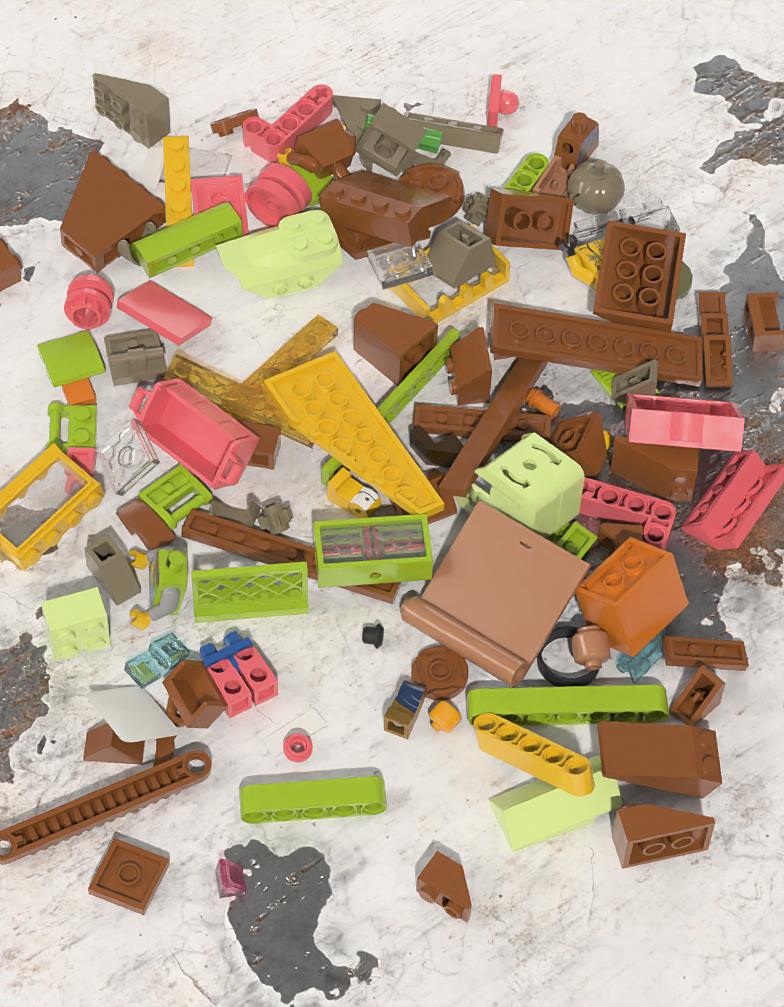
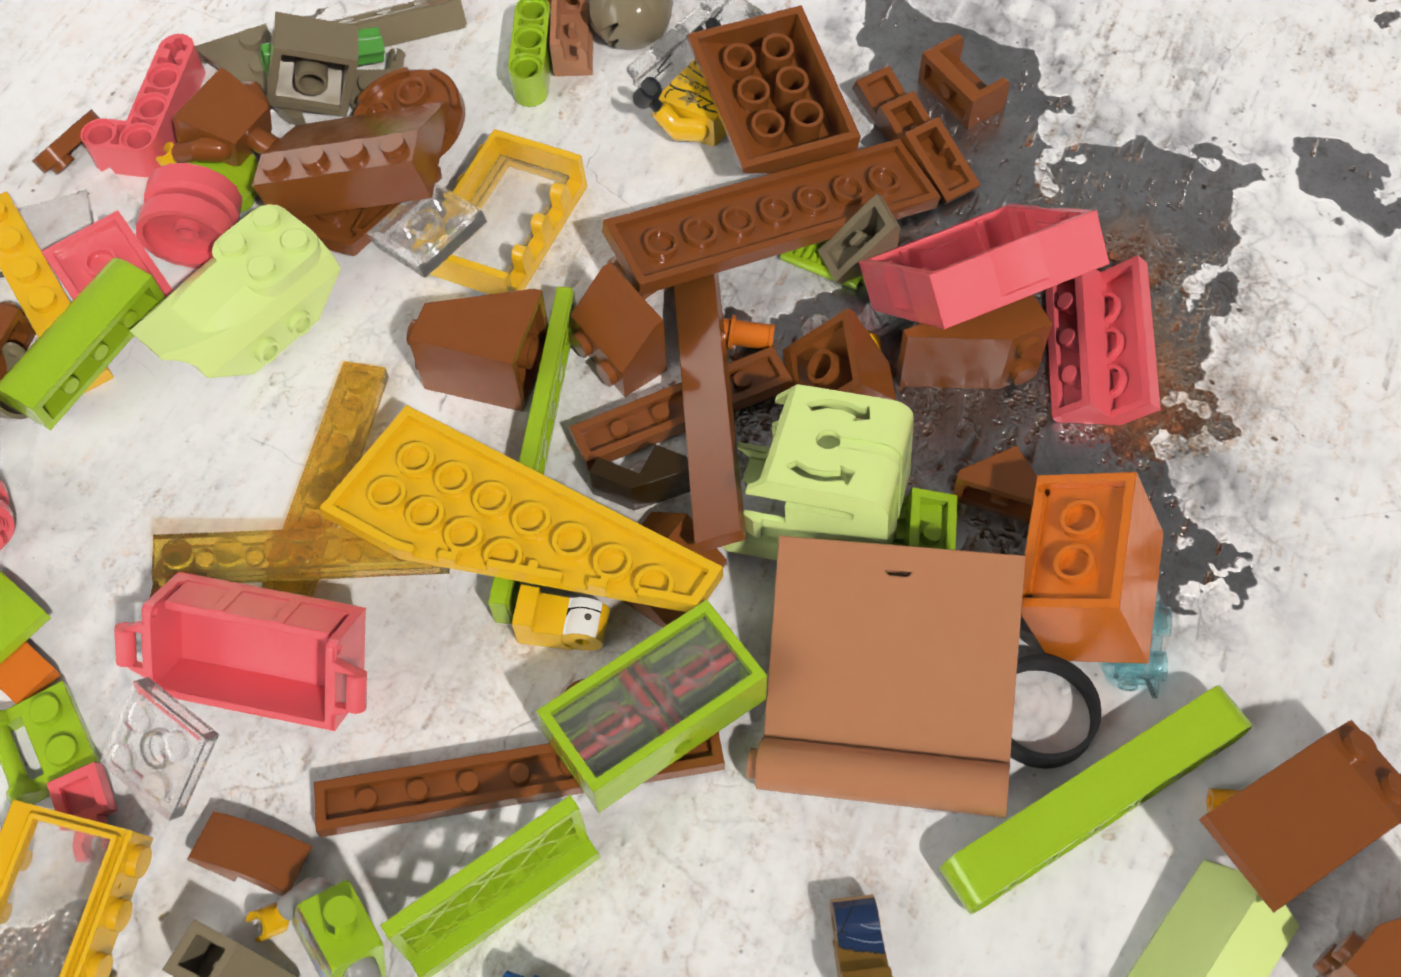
camera: 25 degrees left, 5 degrees up
dark tan plate [104,330,167,386] -> none
coral tile [116,280,212,346] -> none
lime plate [138,464,213,531] -> none
dark tan helmet [209,500,261,527] -> none
dark orange slope [236,419,281,470] -> none
dark tan gear [257,501,294,534] -> none
black piece [362,623,384,649] -> none
dark orange tile [411,646,468,701] -> none
dark tan slope [423,220,496,288] -> none
light orange piece [429,700,462,733] -> none
dark tan gear [463,192,489,226] -> none
yellow beam [473,713,595,797] -> none
dark orange slope [484,188,574,250] -> none
nougat head [571,626,611,670] -> none
coral beam [579,477,676,551] -> none
dark orange tile [662,636,749,671] -> none
dark orange slope [670,665,726,726] -> none

